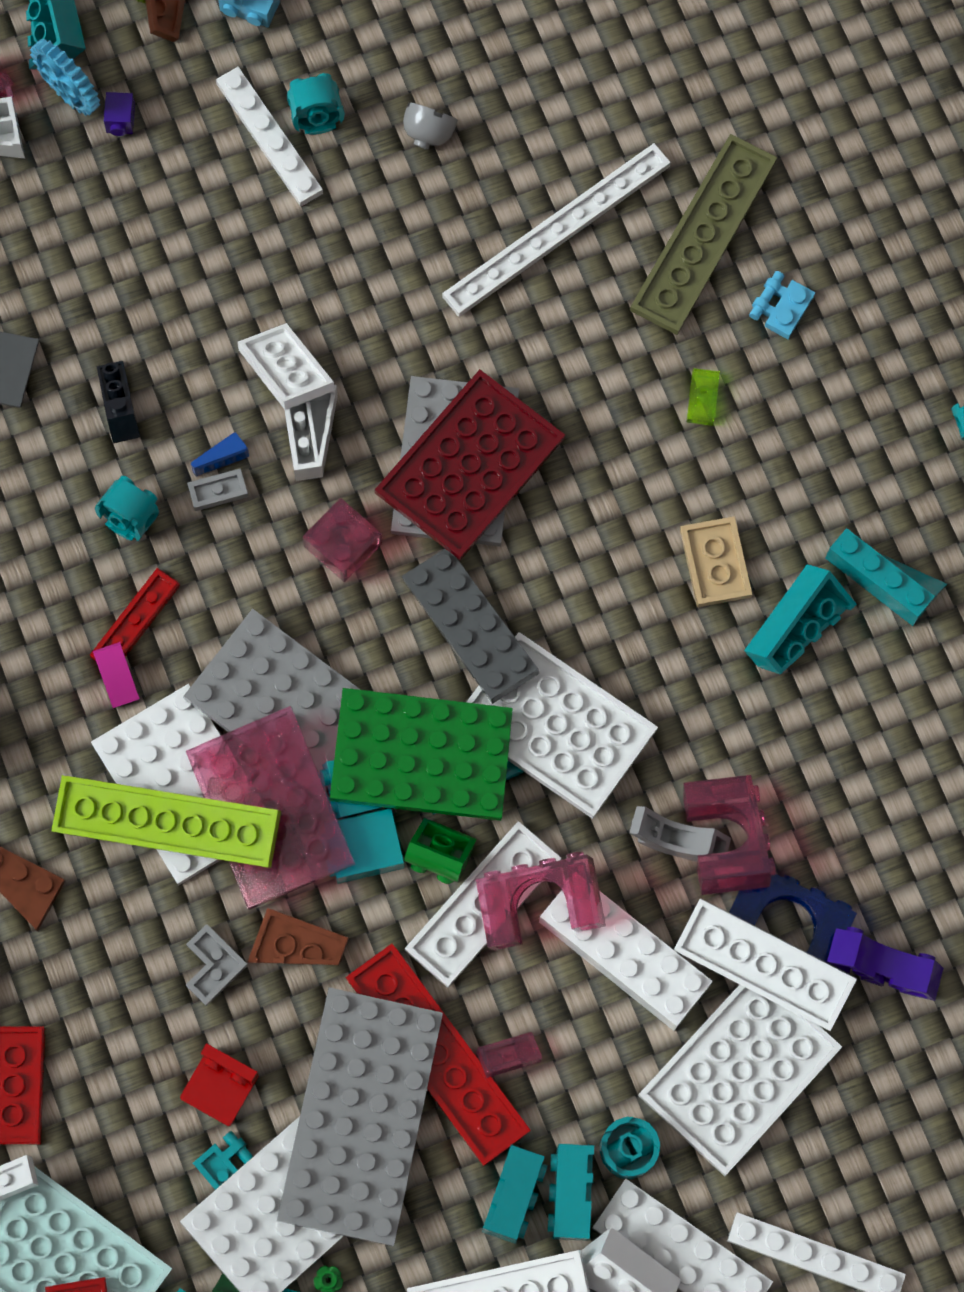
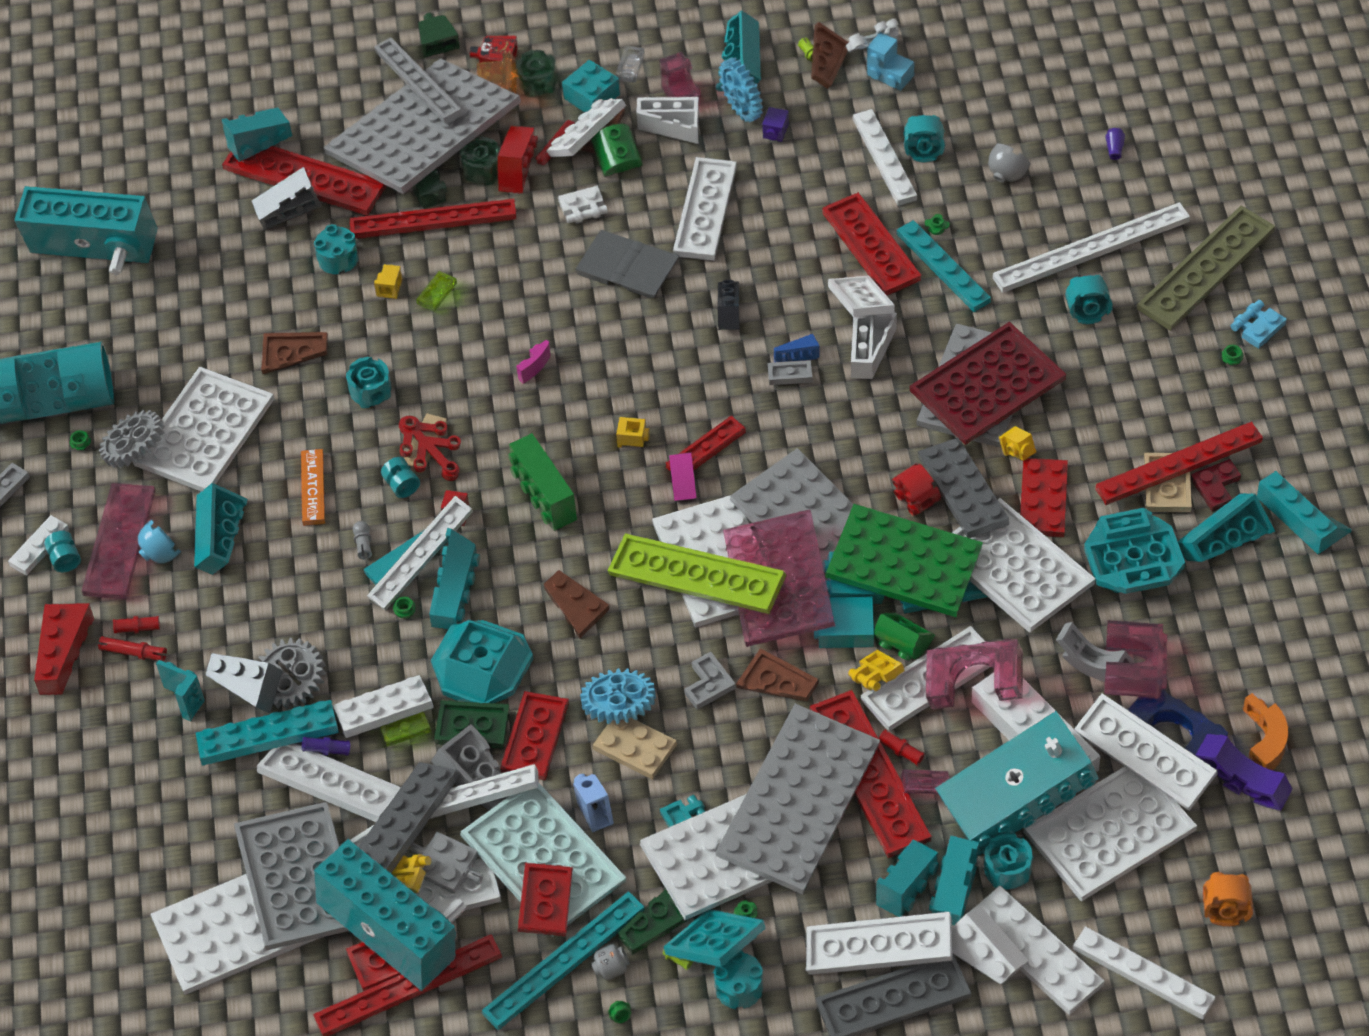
camera: 20 degrees right, 20 degrees down
teal brick [95,476,160,541] -> none
red bracket [180,1043,259,1127] -> none
clear pink brick [303,498,382,583] -> none
clear neon green plate [686,368,720,426] -> none
none -> light blue torso [573,774,614,833]
none -> medium azure gear [580,668,656,724]
none -> tan plate [593,718,677,780]
none -> yellow brick [616,417,650,448]
none -> white plate [673,157,737,261]
none -> red plate [822,192,921,296]
none -> yellow plate [848,650,905,691]
none -> red pin [878,729,925,766]
none -> red brick [892,463,941,516]
none -> teal plate [897,220,991,312]
none -> green plate [925,214,950,235]
none -> teal piece [935,711,1099,856]
none -> yellow brick [999,426,1036,461]
none -> red plate [1020,458,1068,537]
none -> teal brick [1065,275,1113,324]
none -> teal piece [1084,508,1185,594]
none -> red plate [1095,421,1263,505]
none -> dark purple cone [1105,128,1126,160]
none -> dark red plate [1190,459,1241,512]
none -> orange brick [1203,872,1253,926]
none -> green plate [1222,345,1244,365]
none -> orange arch [1243,693,1288,771]

